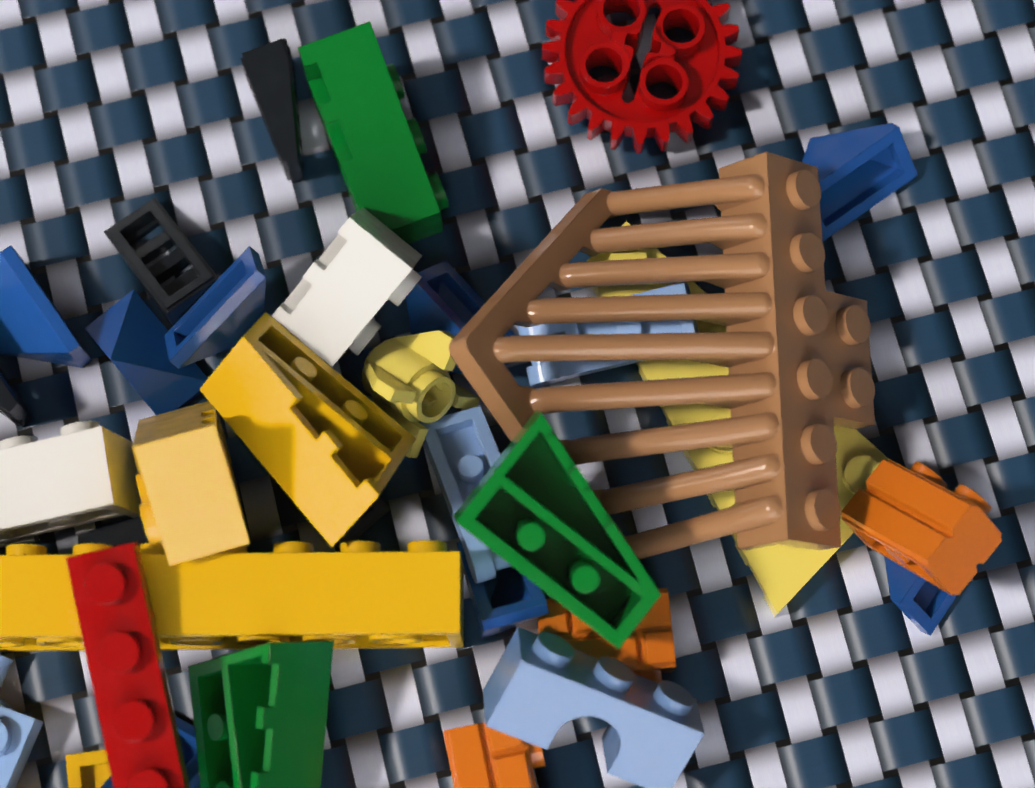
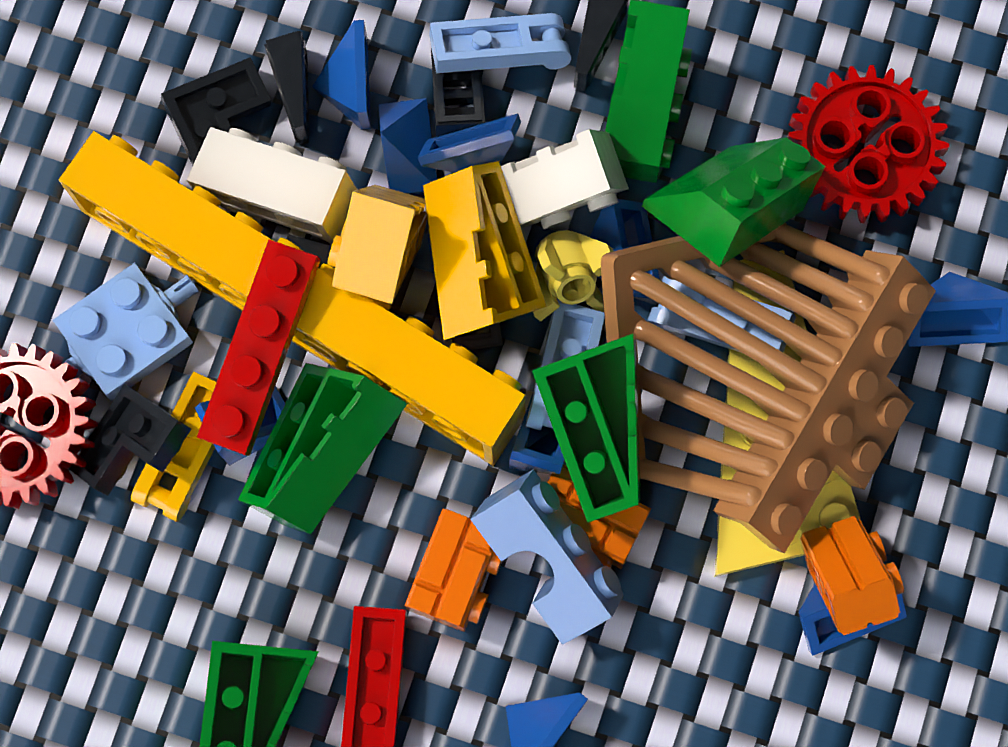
camera: 35 degrees right, 0 degrees up
none -> light blue plate [429,13,571,73]
none -> green slope [642,137,825,267]

